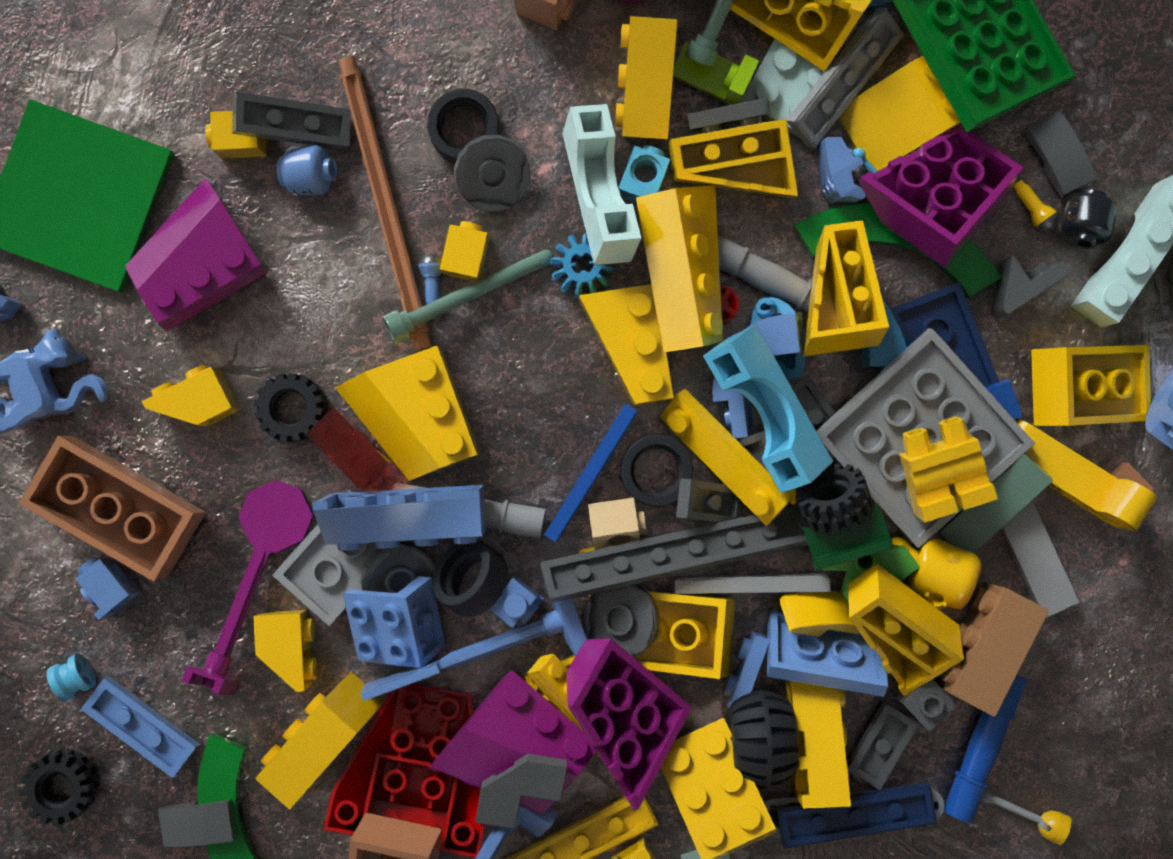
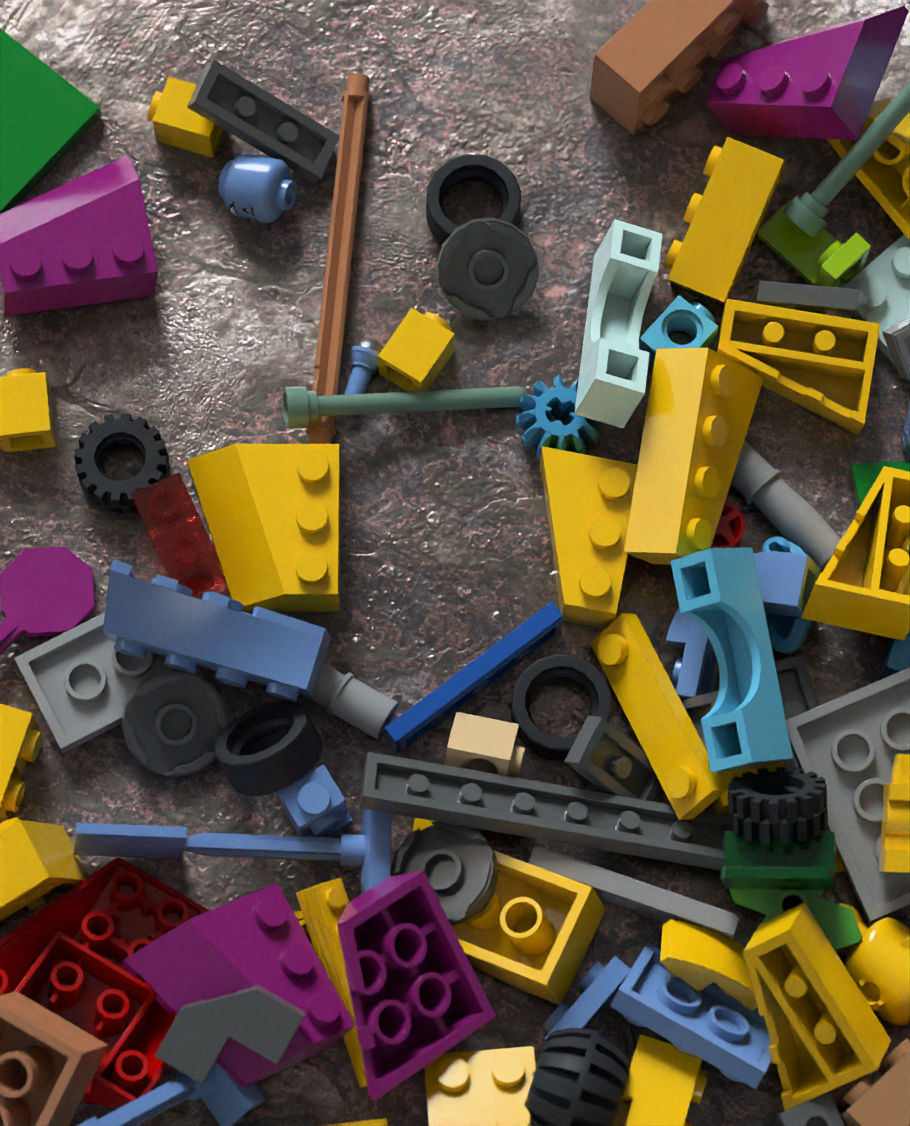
camera: 20 degrees right, 15 degrees down
medium blue bracket [343,576,446,668] -> none

